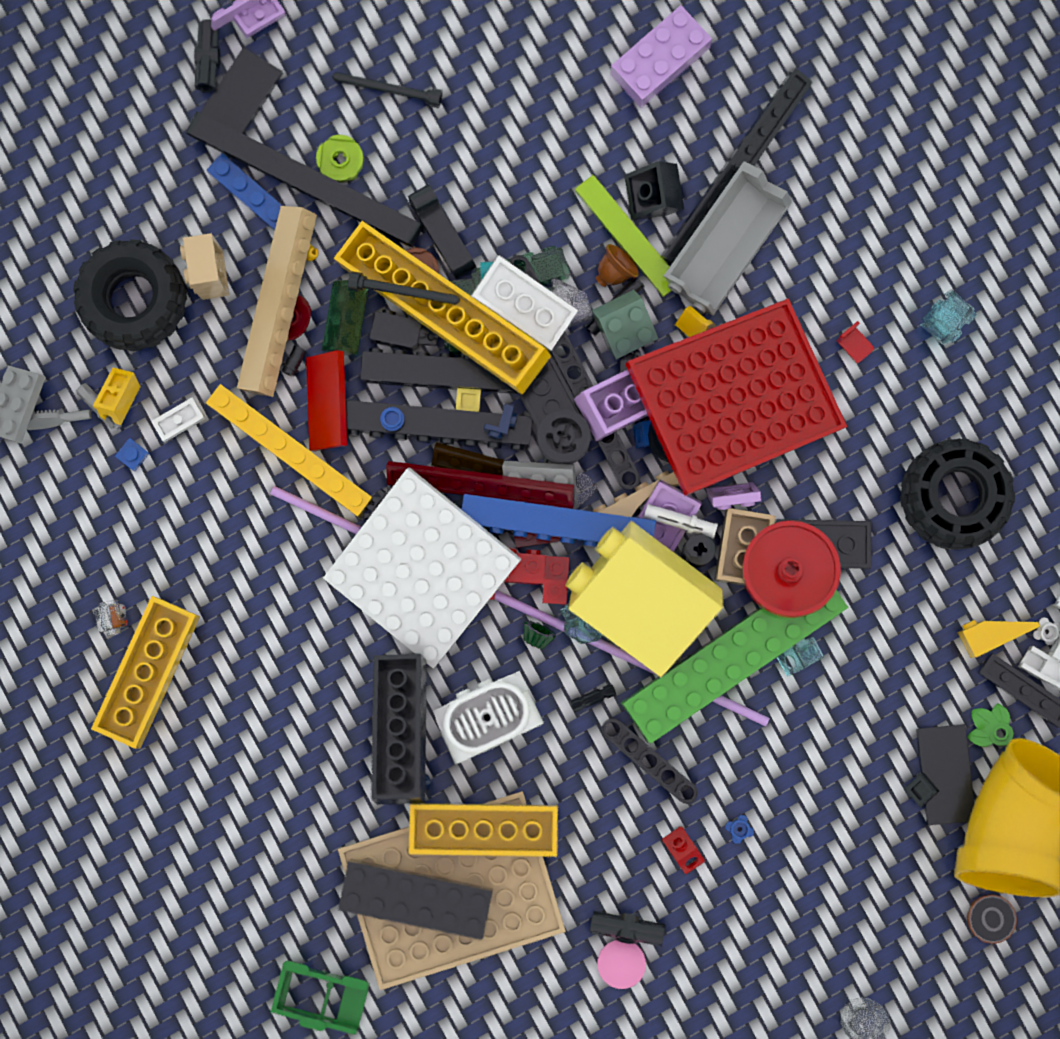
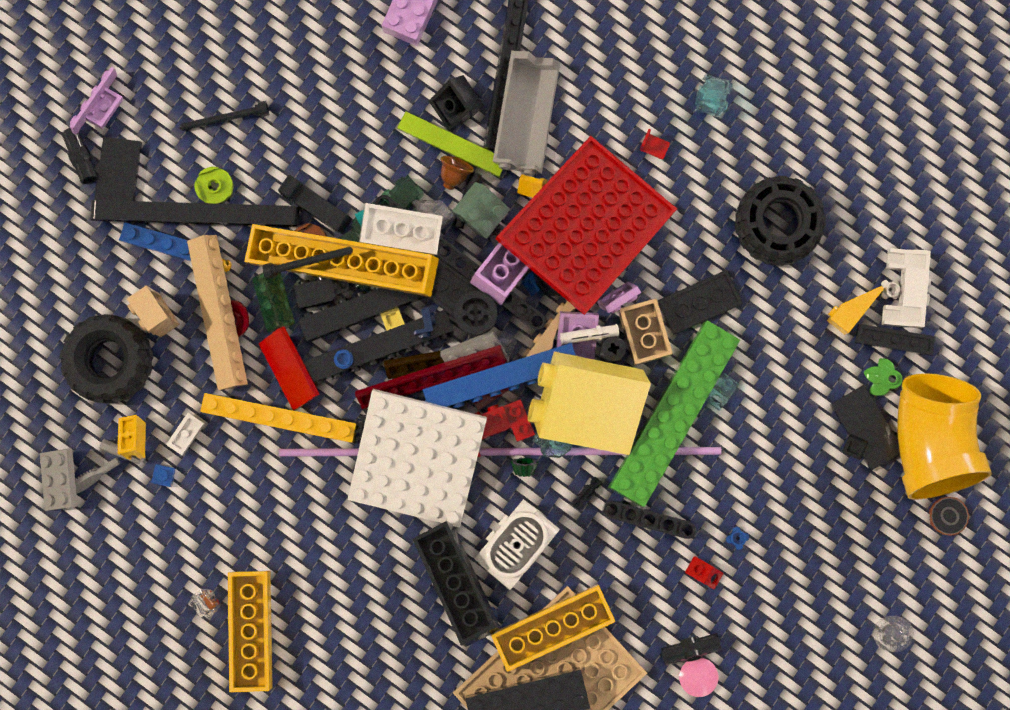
camera: 25 degrees left, 0 degrees up
black pin [281,345,307,377] -> none
red dish [742,521,841,618] -> none

